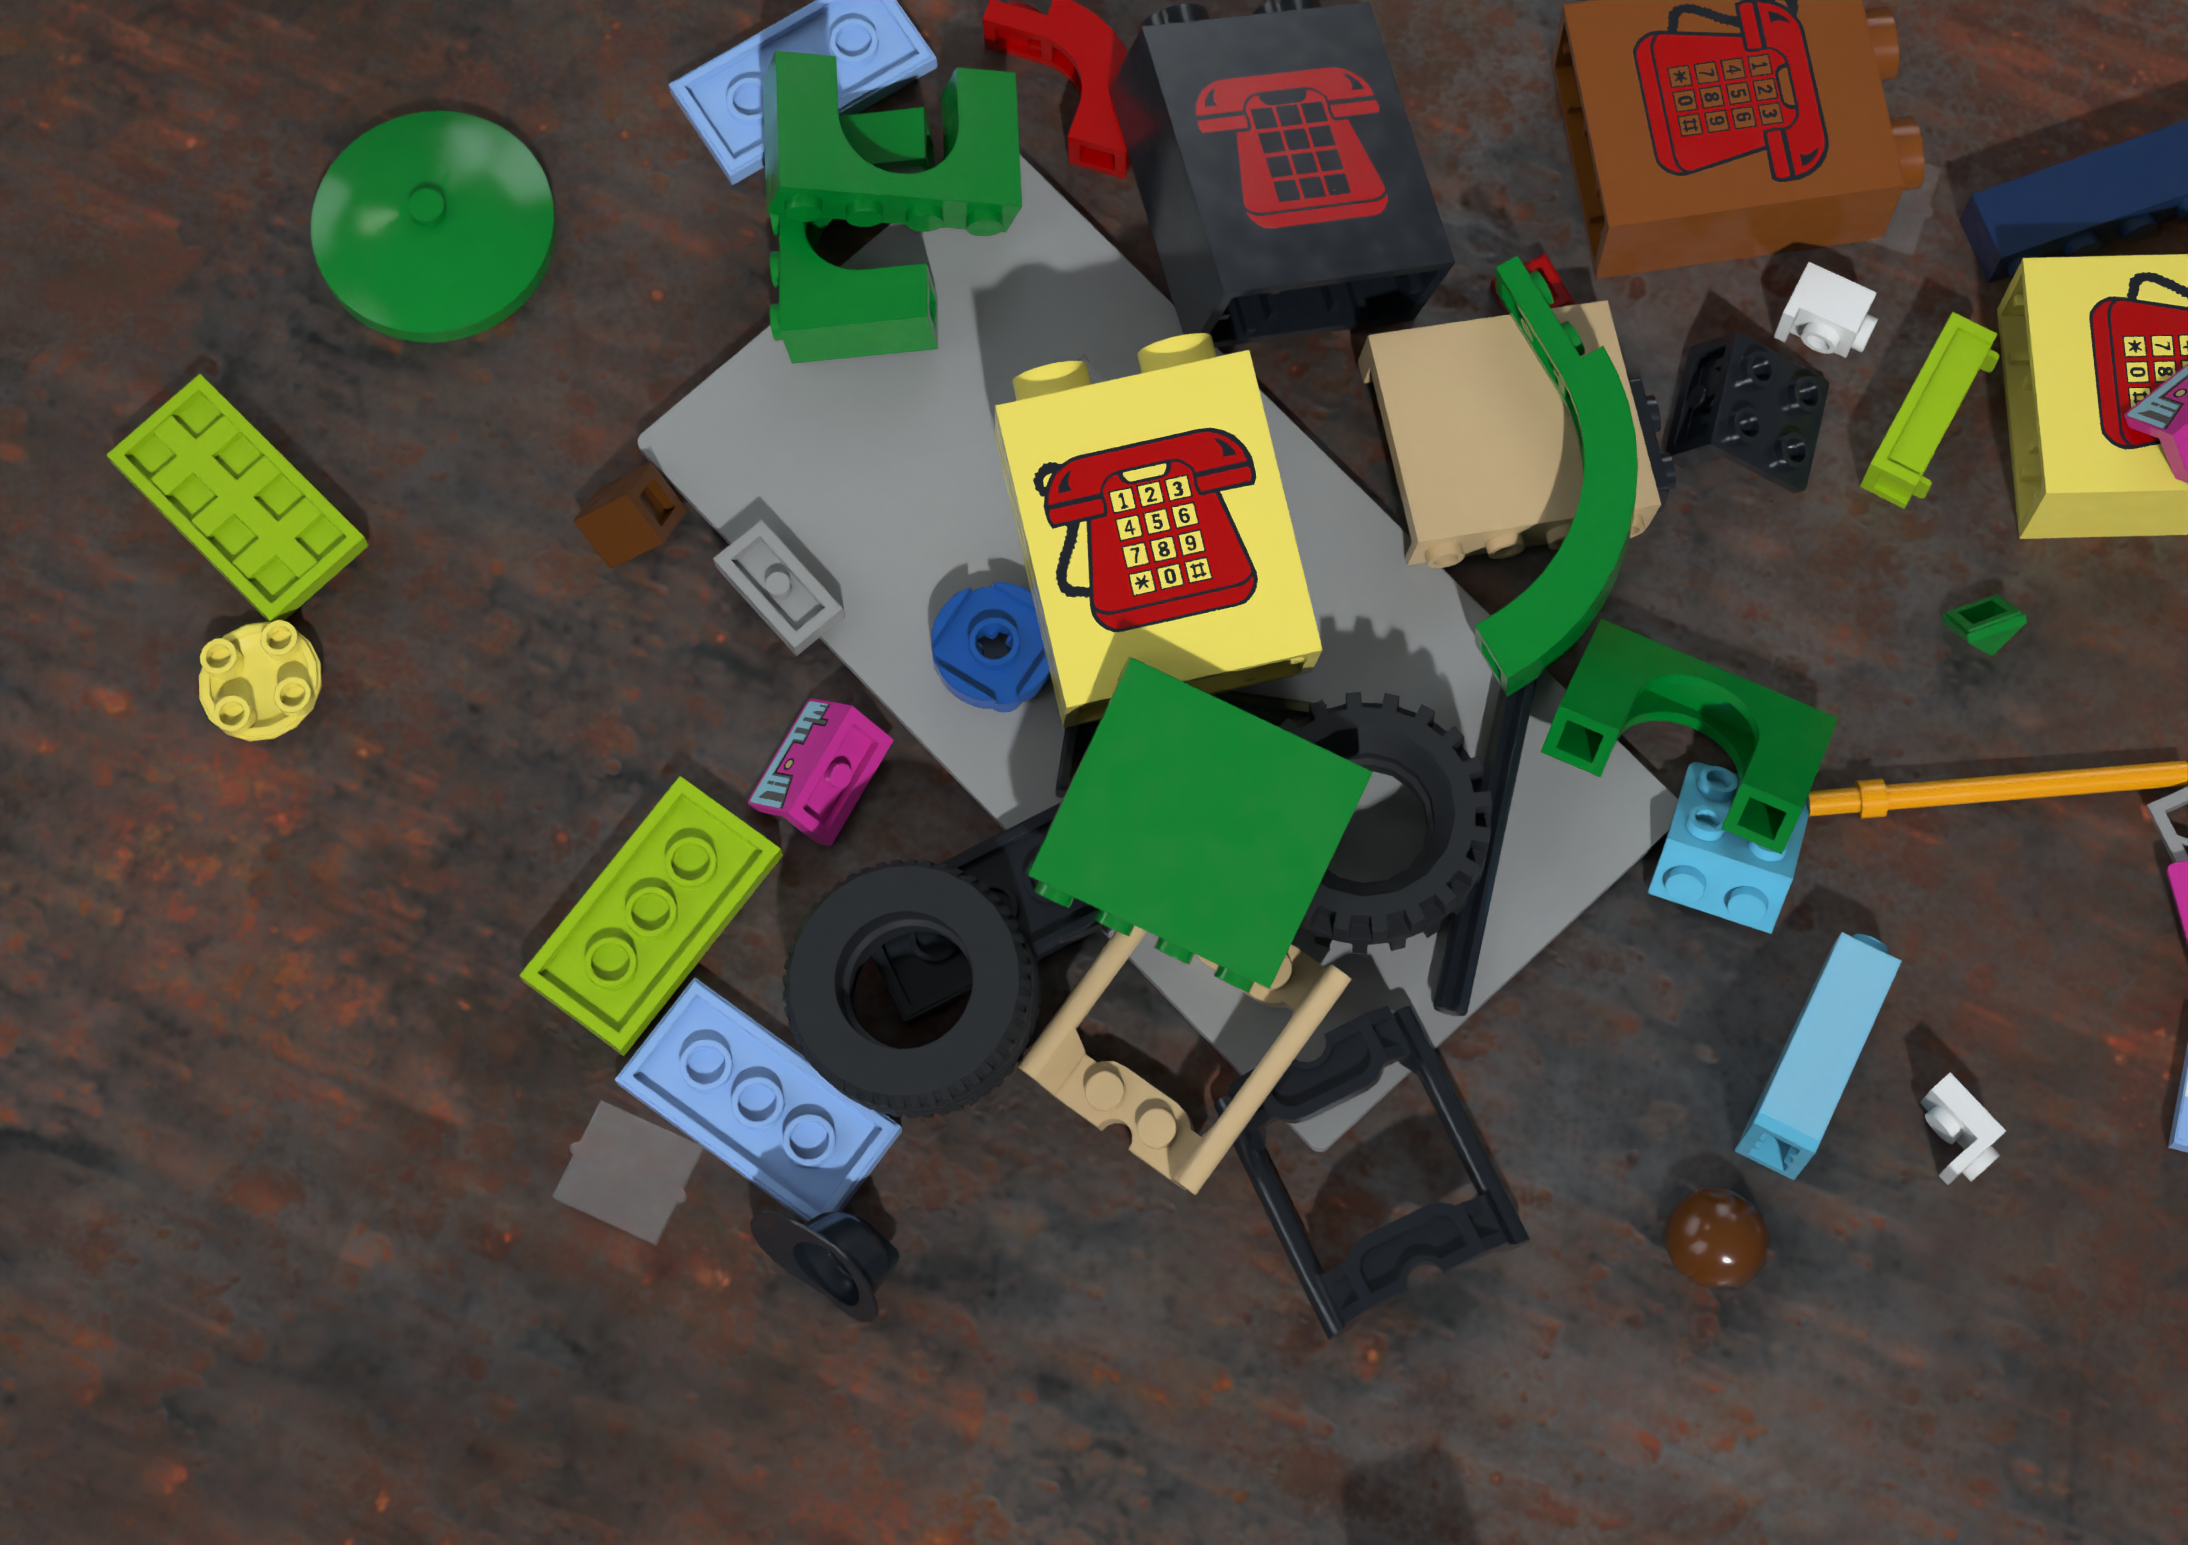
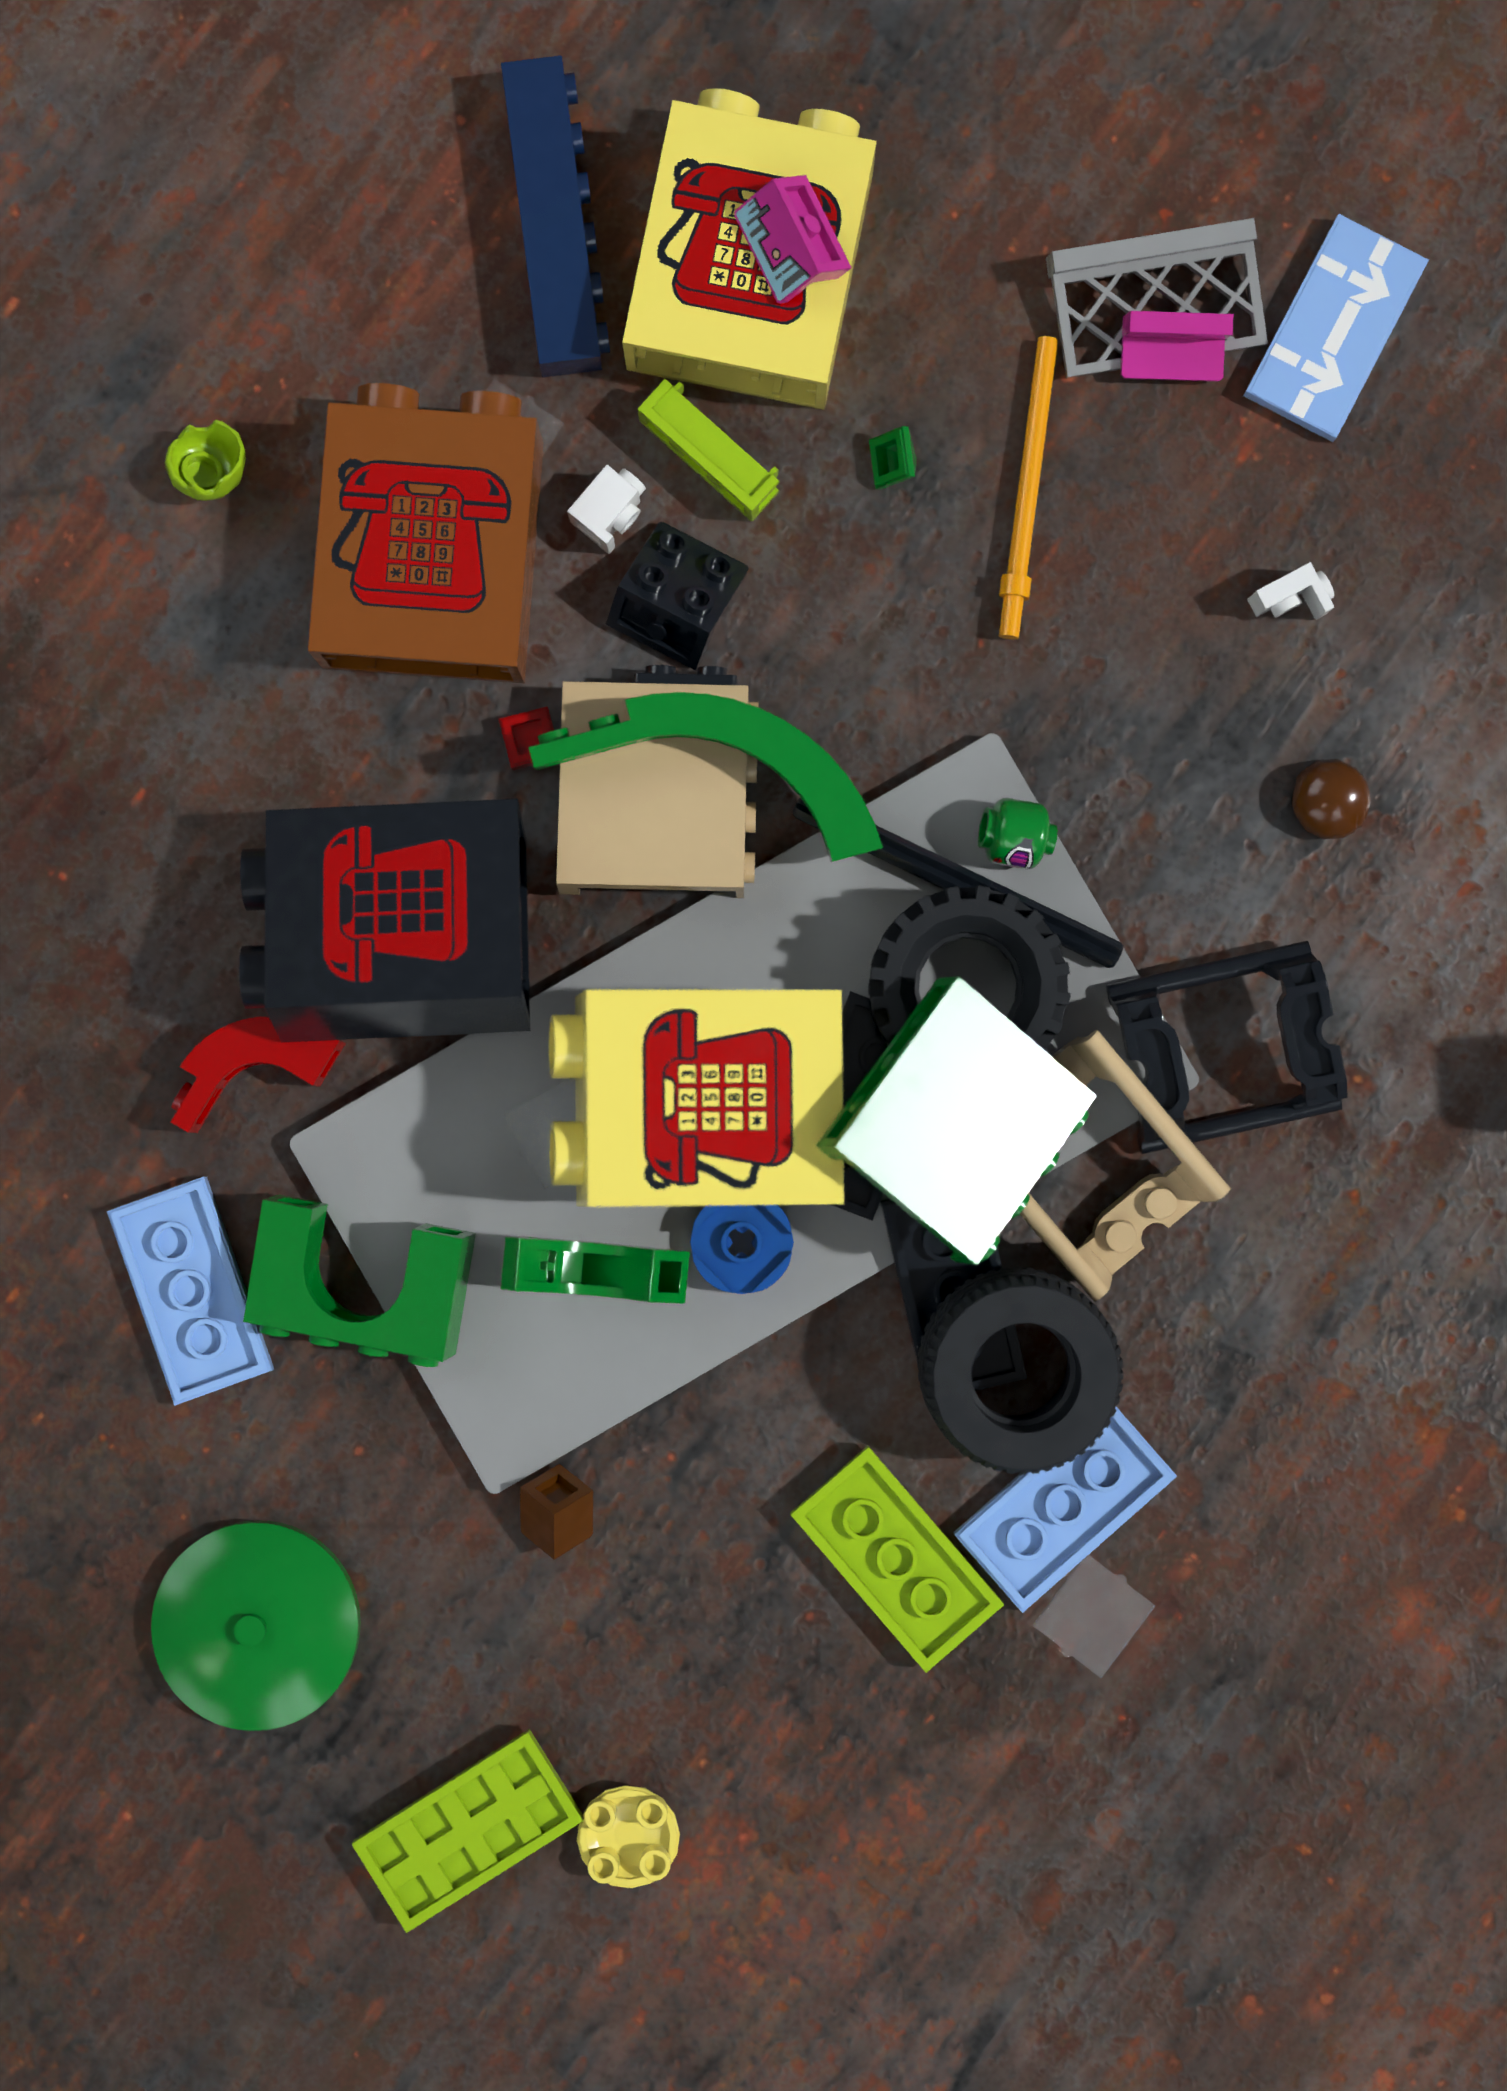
camera: 80 degrees left, 15 degrees up
light grey plate [713,519,845,656] -> none
dark pink panel [748,699,894,847] -> none
black piece [750,1211,900,1322] -> none
green arch [763,51,1022,236] -> none
green arch [1541,619,1838,855] -> none
medium azure bracket [1648,762,1809,934] -> none
medium azure slope [1734,932,1902,1180] -> none
none -> green arch [500,1236,690,1304]
none -> green head [978,798,1058,869]

